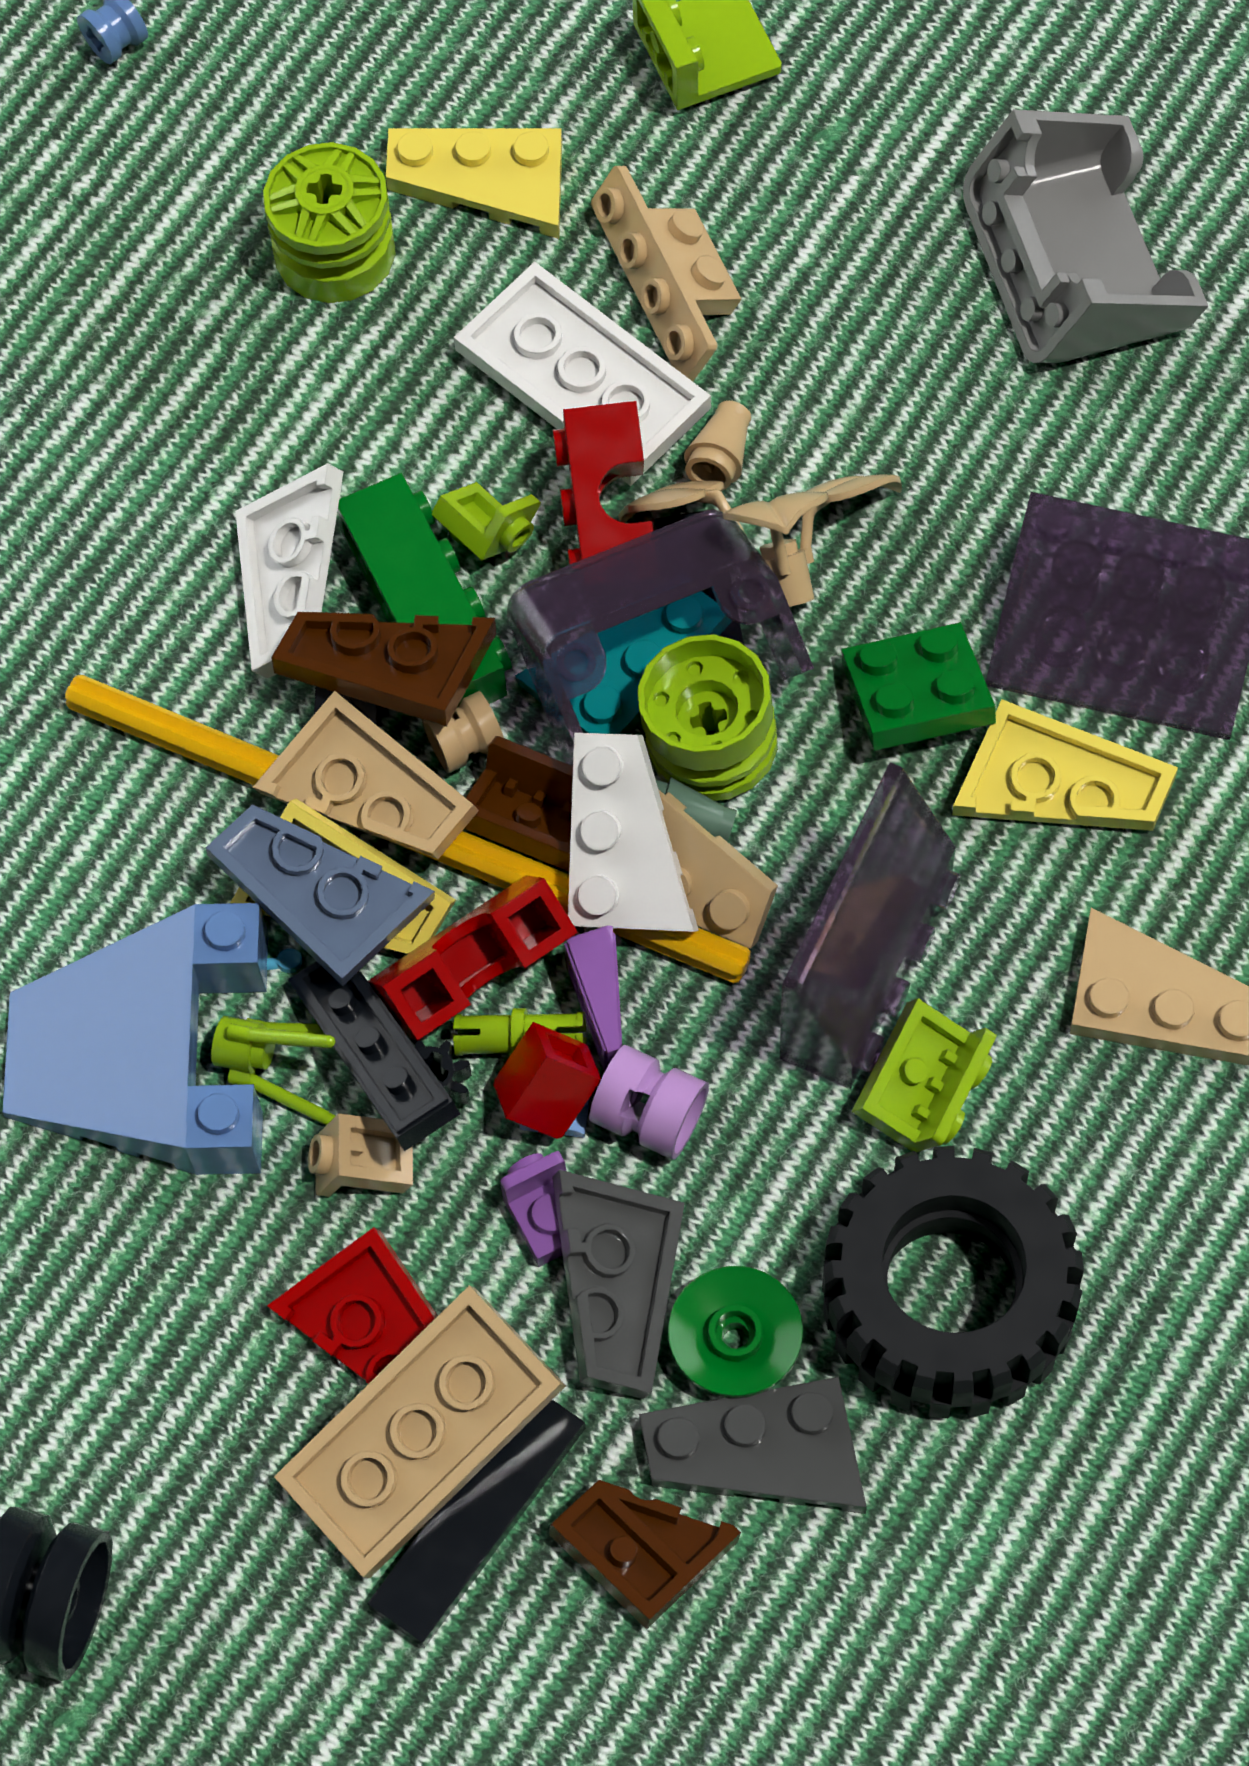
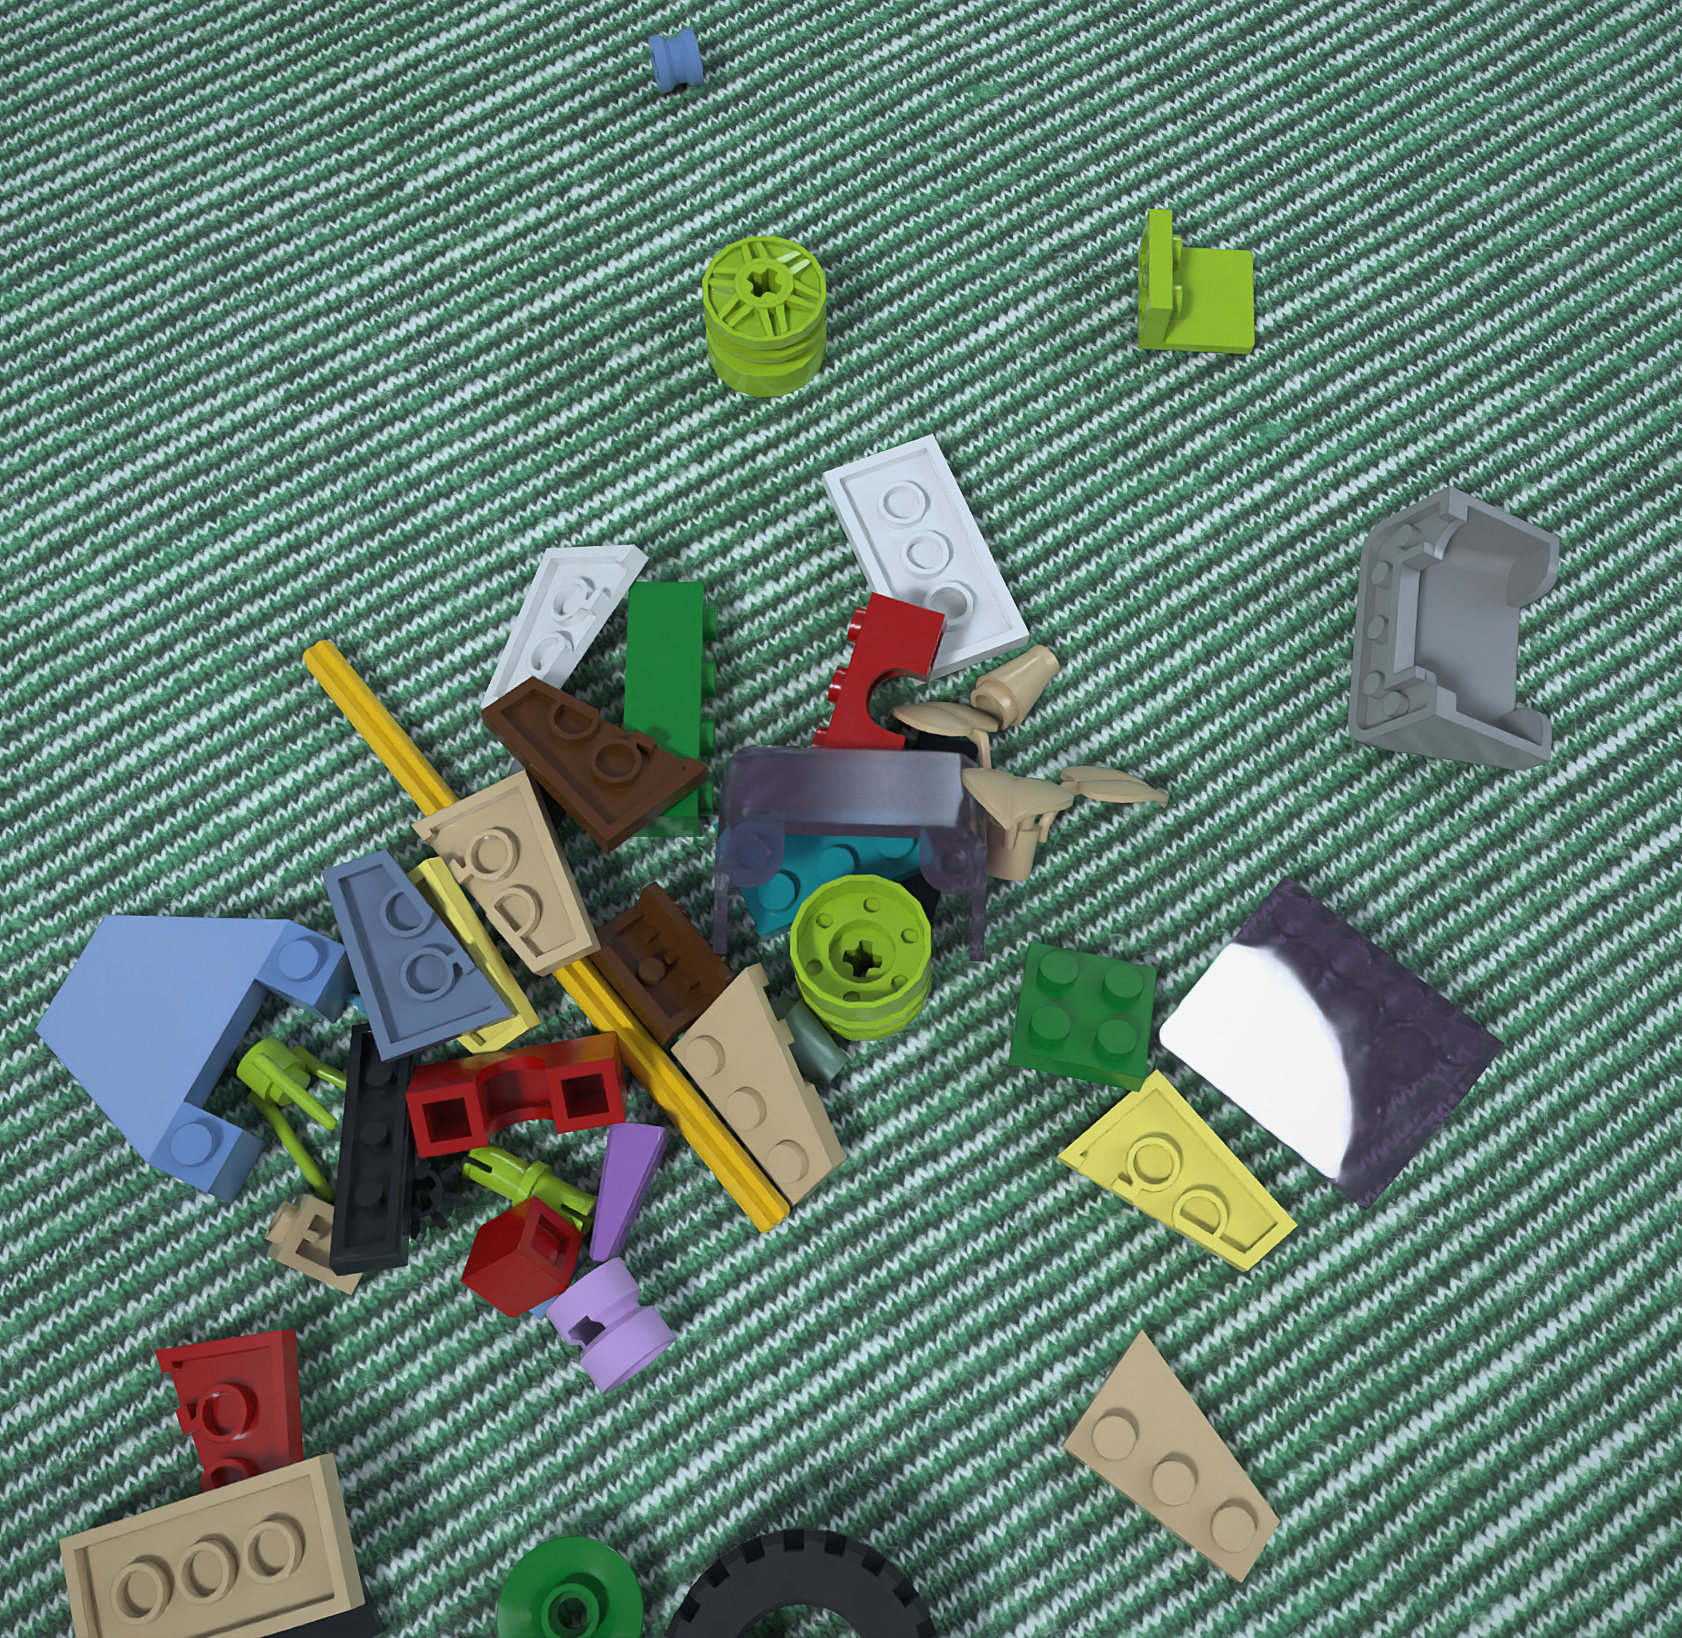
camera: 20 degrees right, 5 degrees up
light yellow wing [386,128,562,239] -> none
tan wheel [422,691,504,773] -> none
lime bracket [432,482,541,560] -> none
medium lavender bracket [500,1151,566,1267] -> none
dark grey wing [552,1170,685,1399] -> none
white wing [568,733,699,932] -> none
tan bracket [591,166,742,381] -> none
clear purple slope [780,762,961,1089] -> none
lime bracket [851,998,997,1152] -> none

